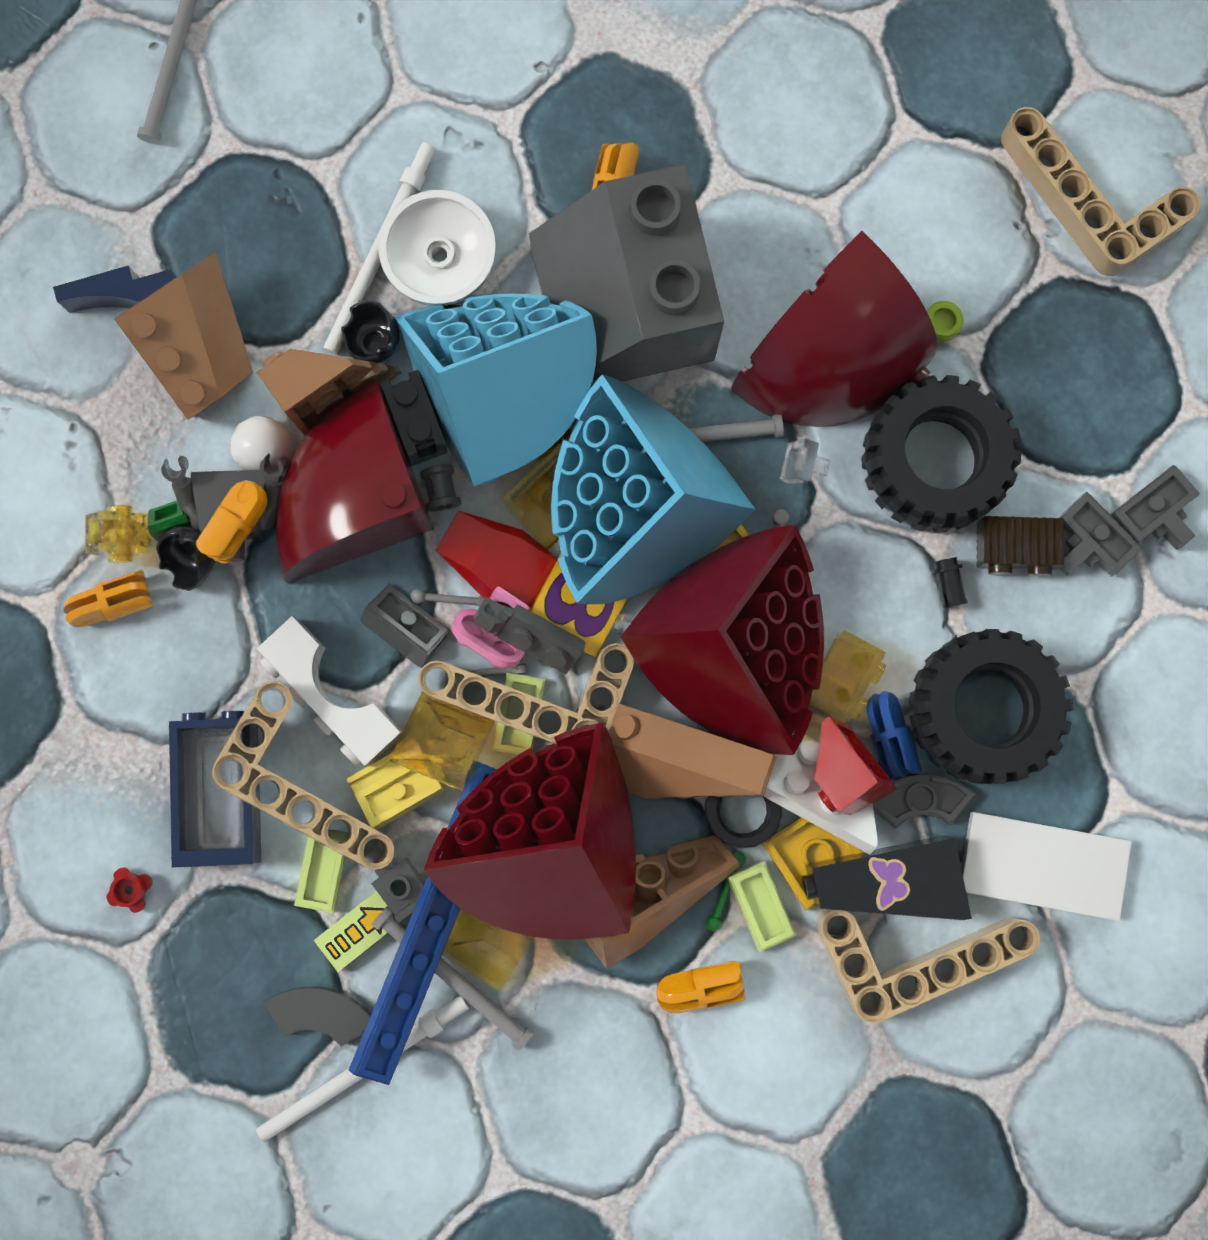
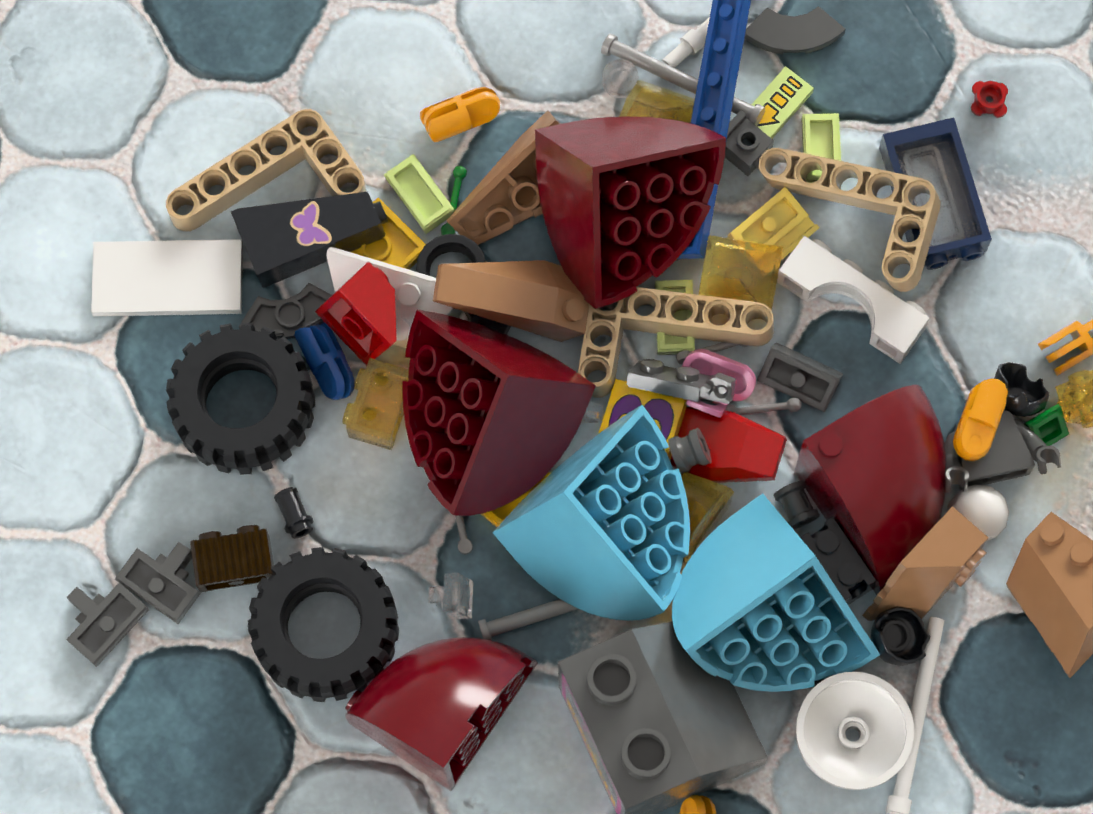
camera: 170 degrees right, 10 degrees down
lime tile [927,301,964,342] -> none
none -> dark grey wheel [668,428,712,474]

